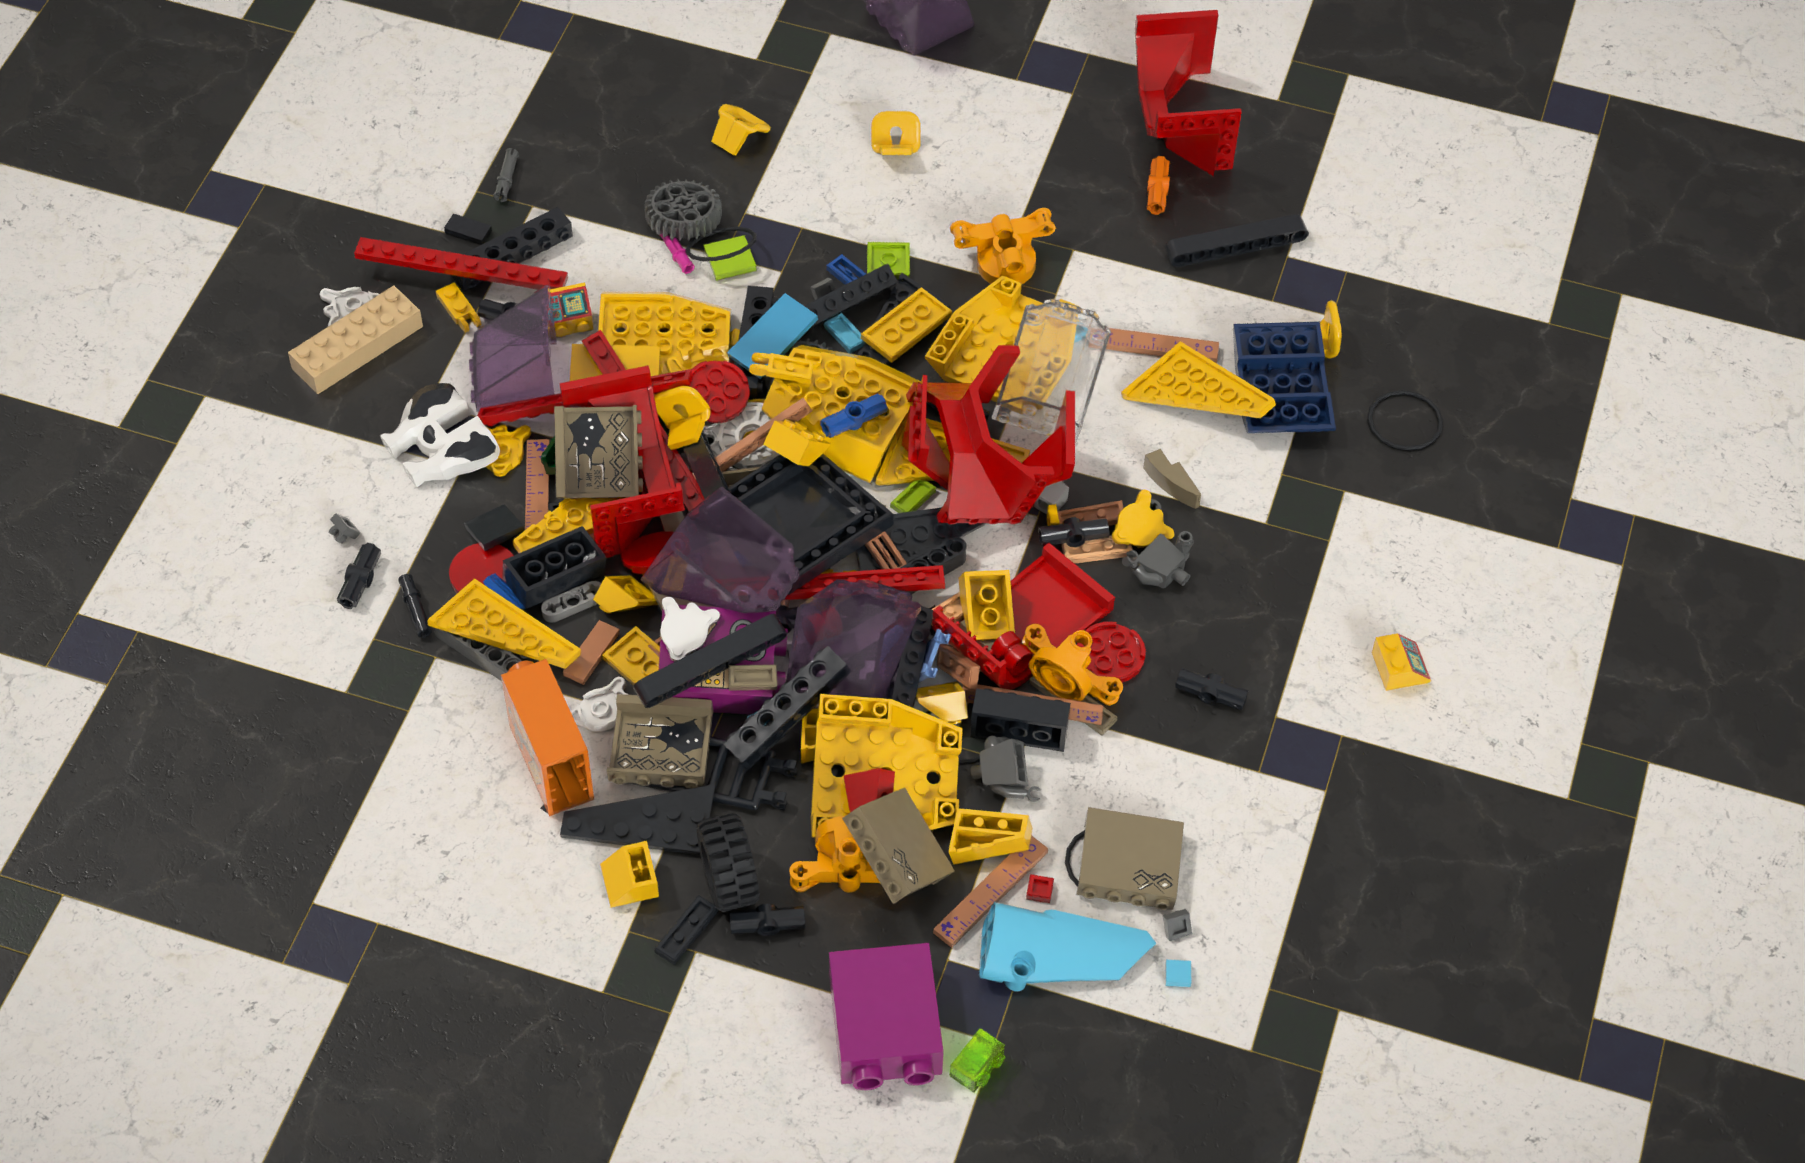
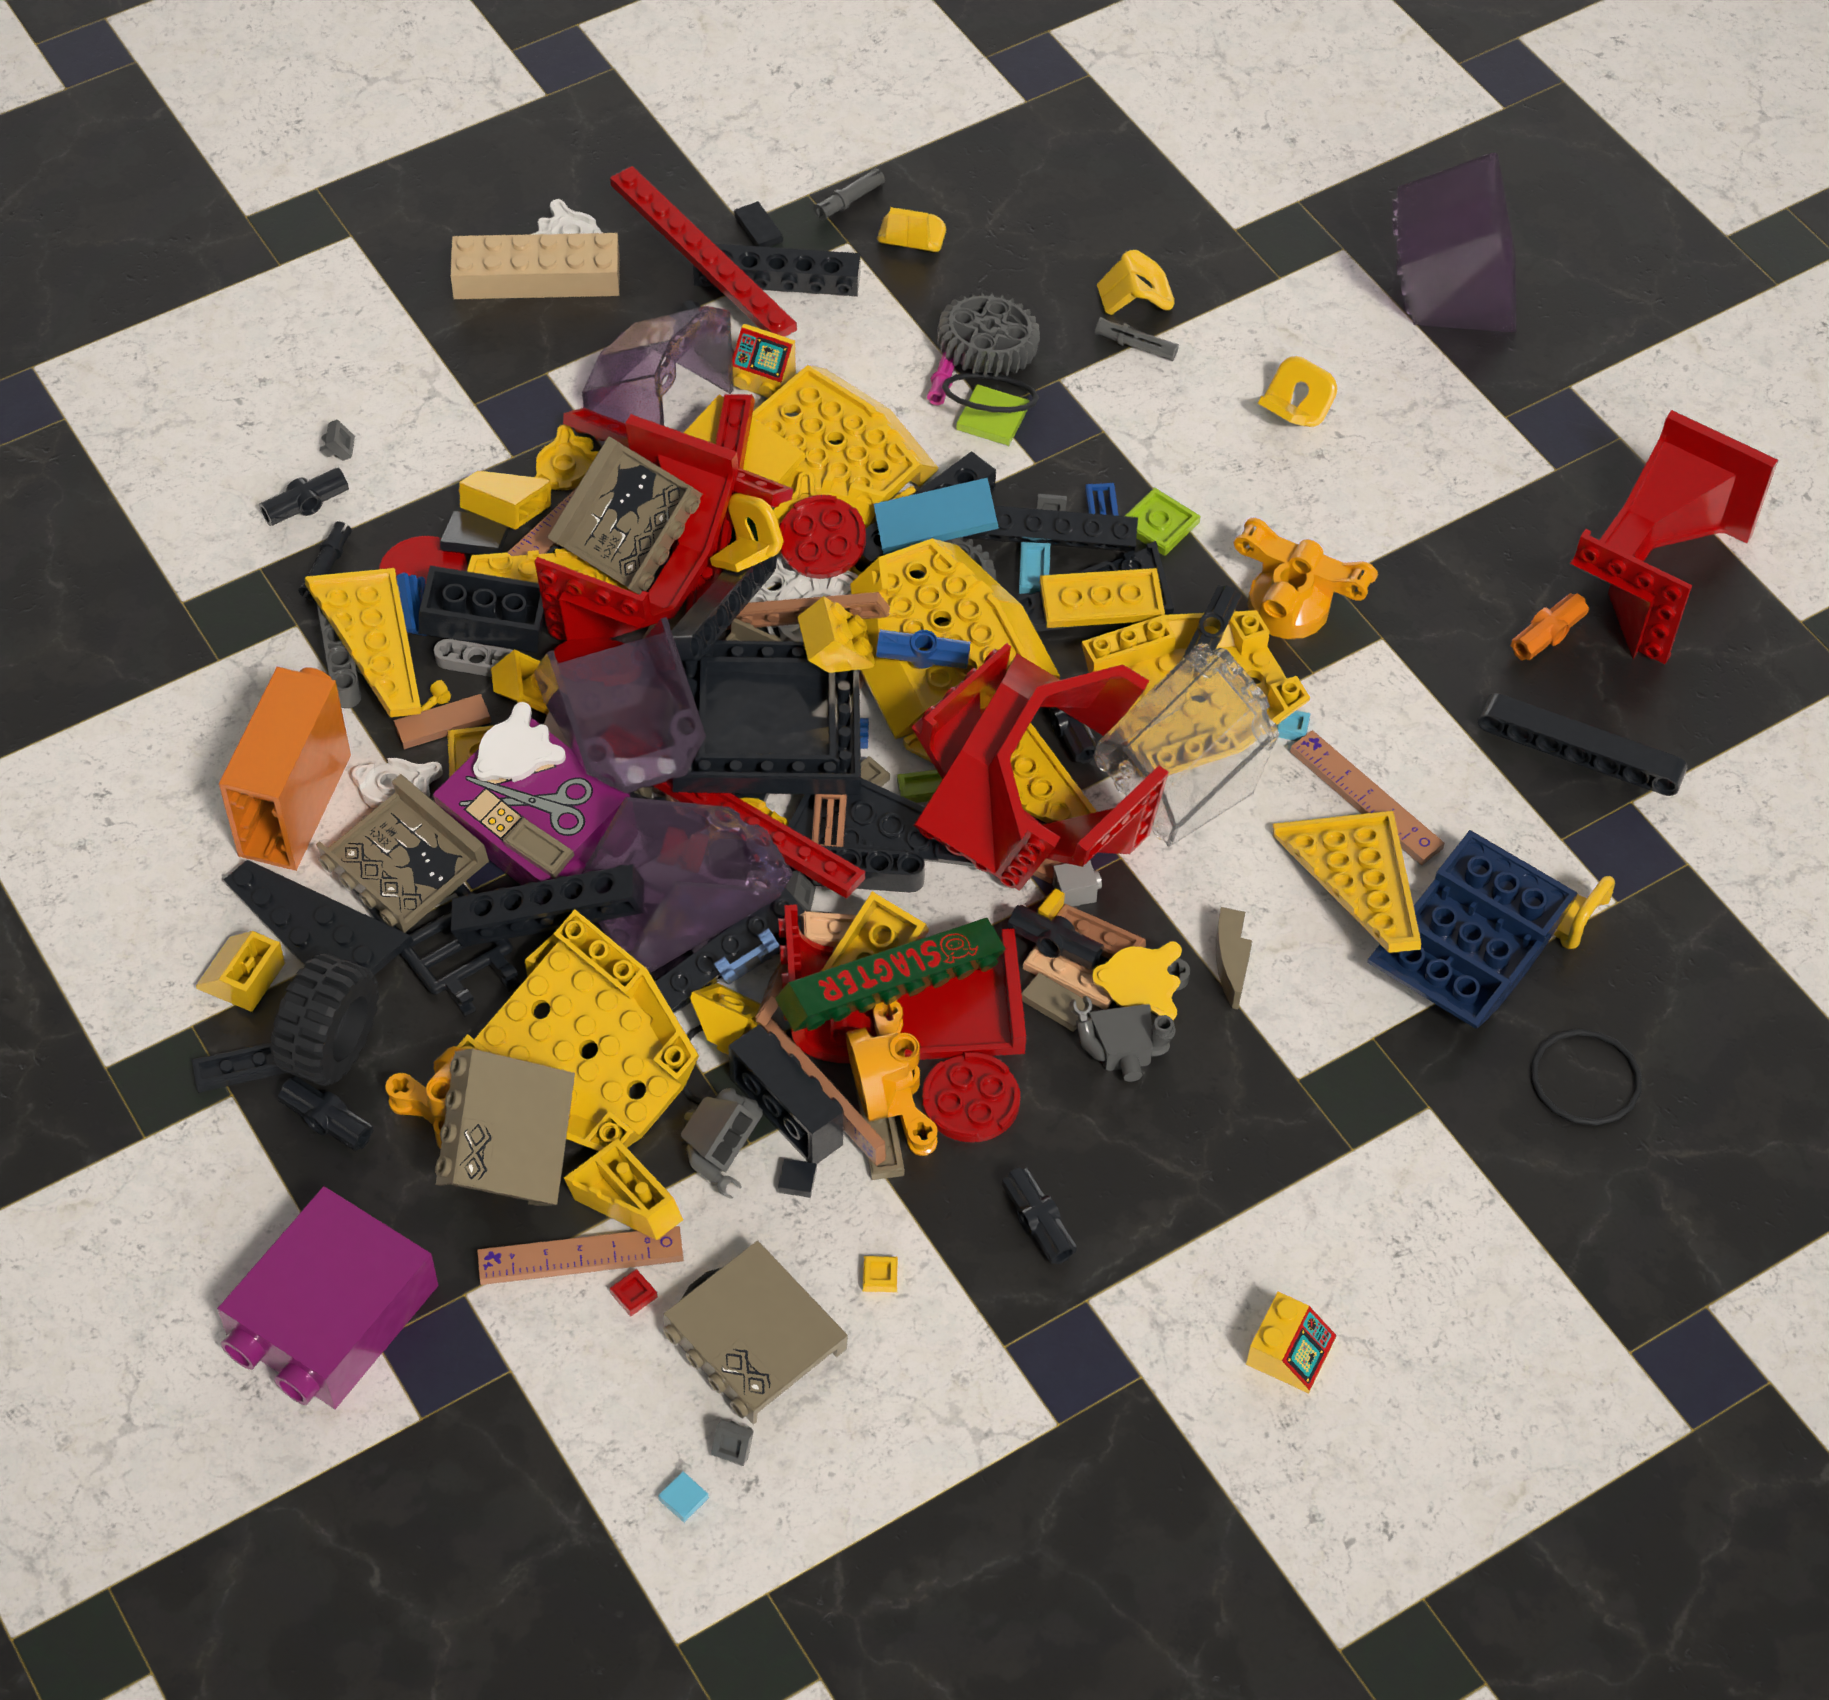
camera: 40 degrees right, 0 degrees up
white animal [380,383,500,487] -> none
yellow hinge [436,282,482,333] -> none
black beam [633,614,788,708] -> none
yellow hinge [749,352,814,384] -> none
red torso [844,768,895,812] -> none
clear neon green brick [949,1028,1005,1093] -> none
medium azure panel [979,902,1156,991] -> none
none -> yellow hand [421,680,451,712]
none -> yellow slope [459,470,551,530]
none -> dark green brick [775,918,1006,1032]
none -> black tile [778,1158,817,1198]
none -> yellow tile [863,1256,898,1292]
none -> yellow piece [877,207,946,252]
none -> dark tan tile [1022,973,1092,1032]
none -> dark grey pin [1095,317,1179,361]
none -> black piece [1180,585,1242,675]

